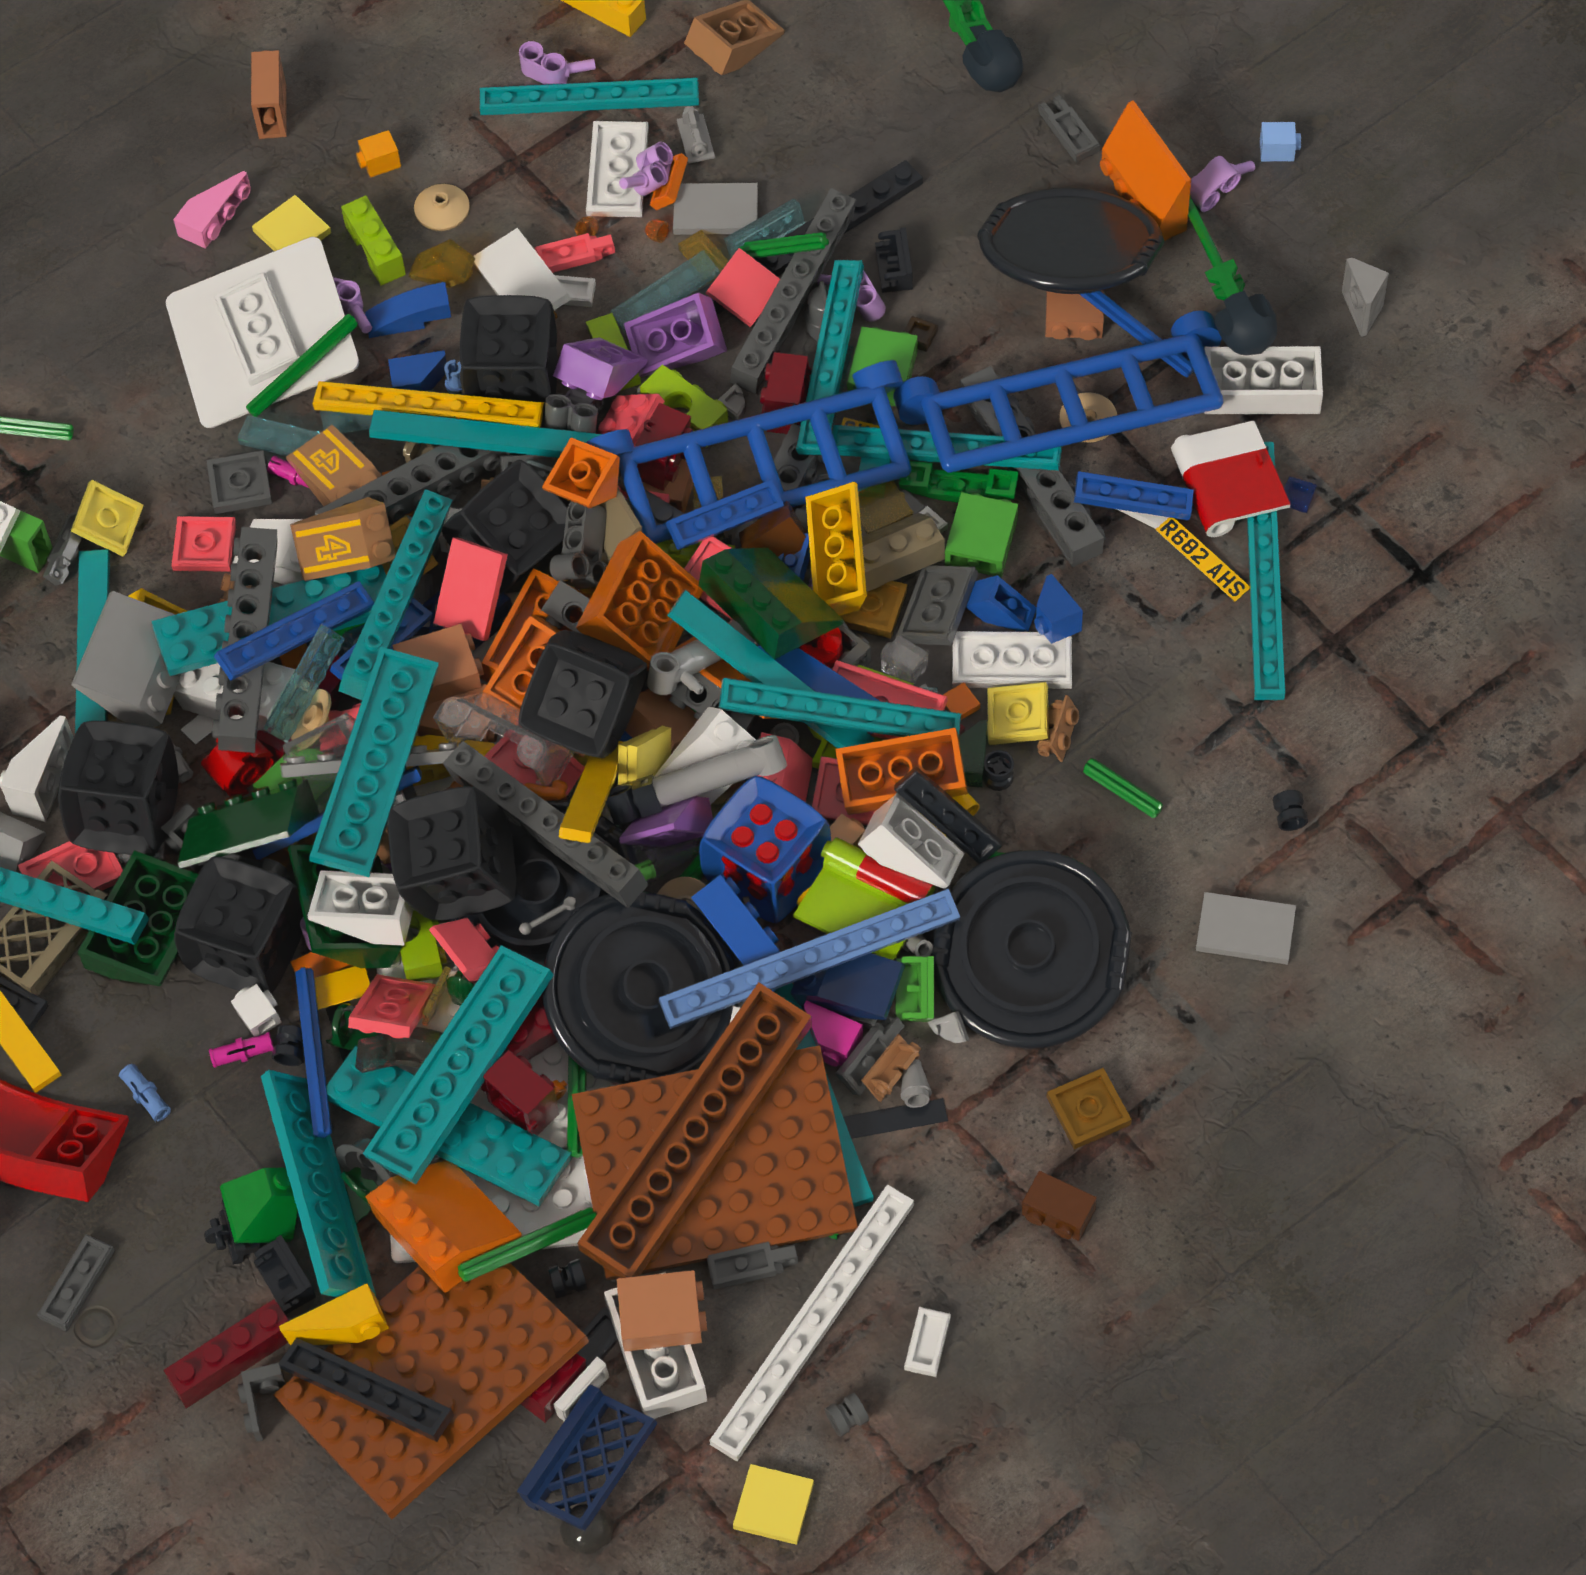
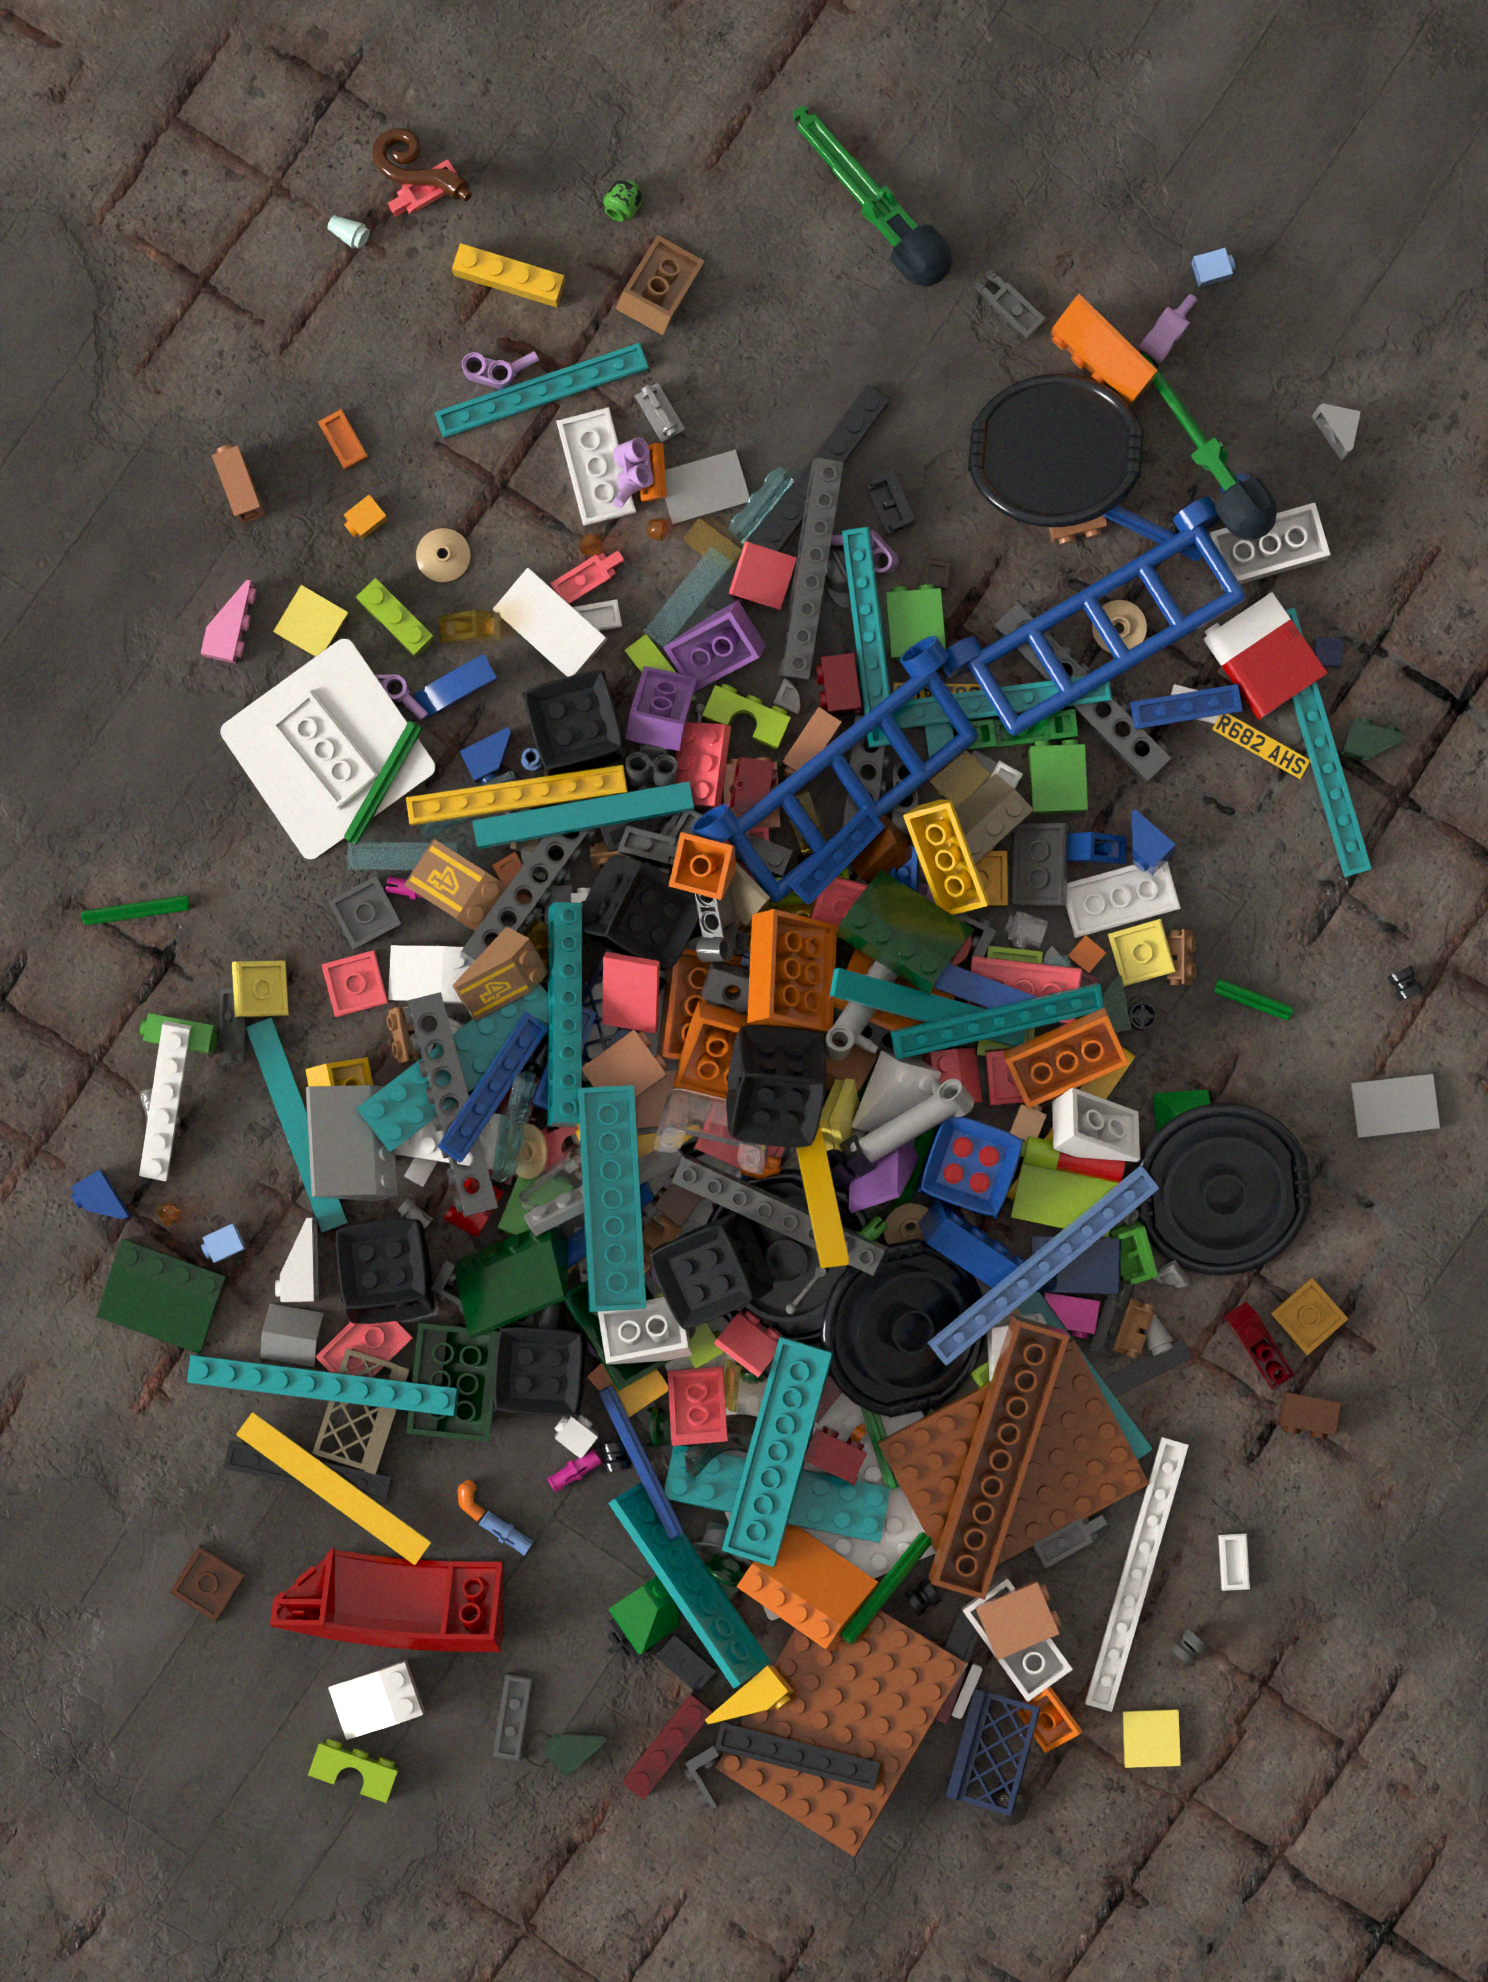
camera: 20 degrees left, 25 degrees up
green axle [740,232,829,258] -> none
black tile [894,766,1002,864] -> none
none -> orange tile [318,409,368,470]
none -> orange arm [457,1480,486,1521]
none -> clear green slope [544,1732,608,1778]
none -> nougat brick [782,707,842,777]
none -> orange slope [1013,1686,1083,1753]
none -> dark red slope [1223,1301,1294,1390]
none -> clear green slope [1340,717,1406,761]

